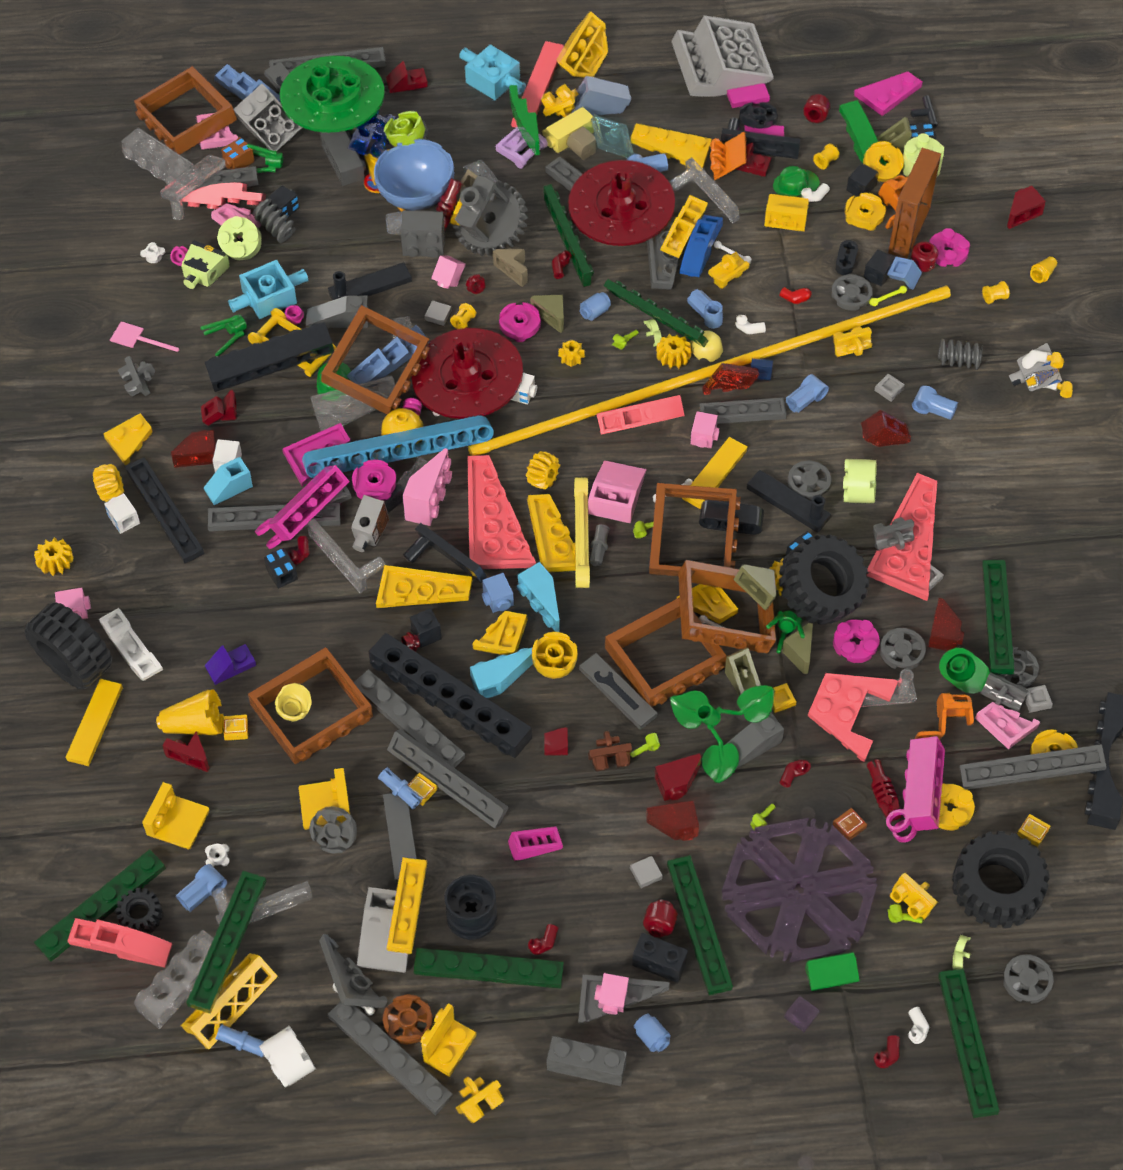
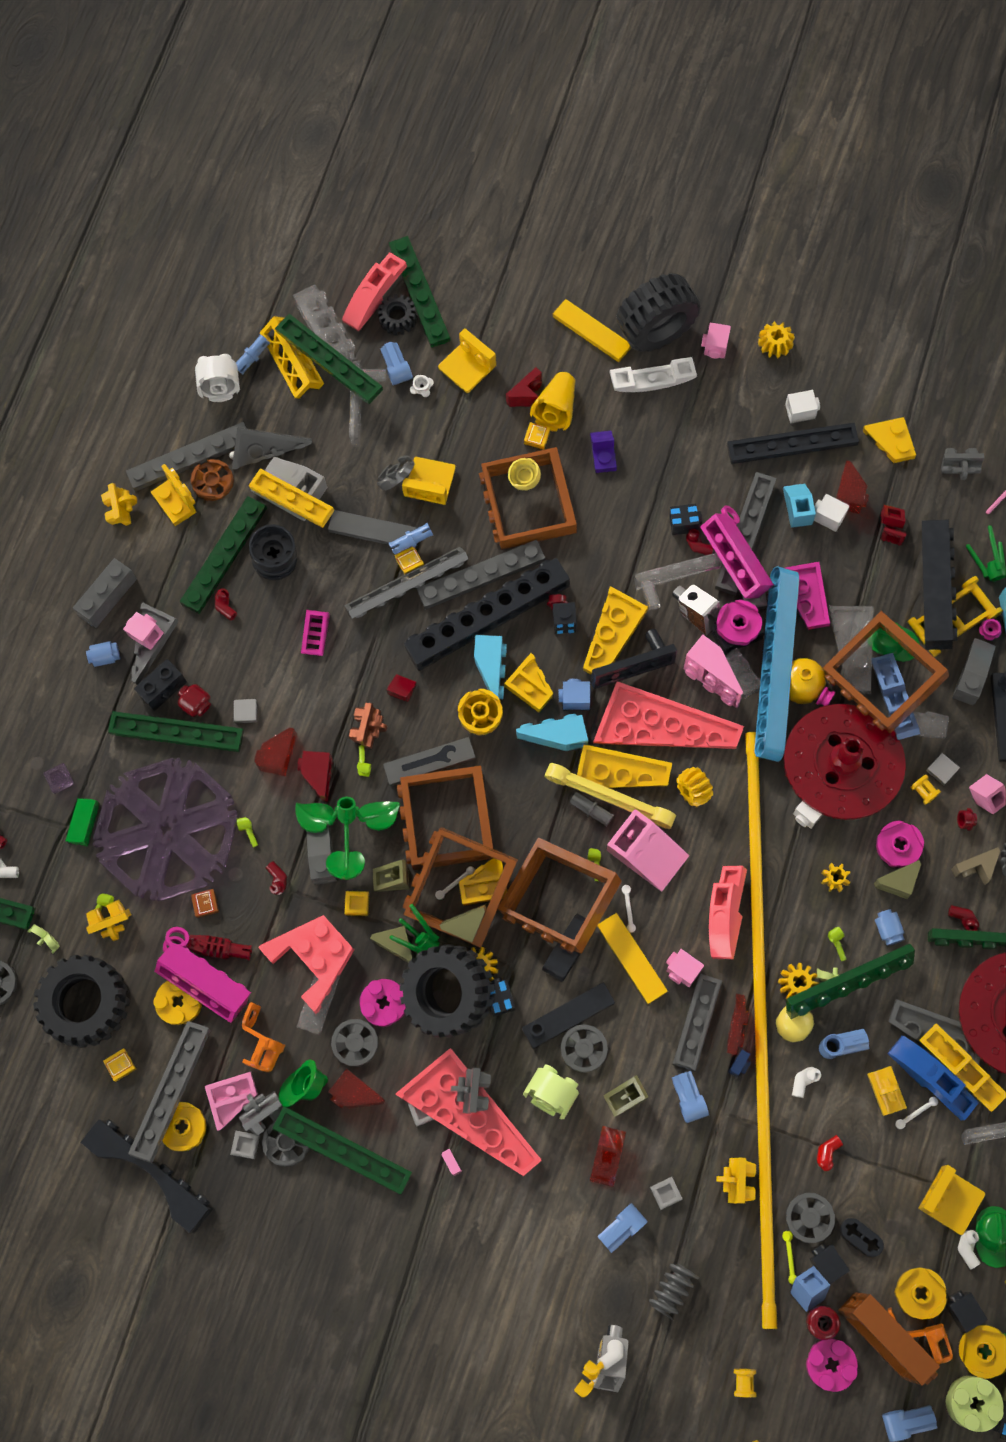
camera: 120 degrees right, 15 degrees up
yellow gear [93,464,124,502] -> none
none -> bright pink tile [442,1149,462,1175]
none -> olive slope [603,1075,648,1117]
none -> medium blue piece [882,1405,937,1442]

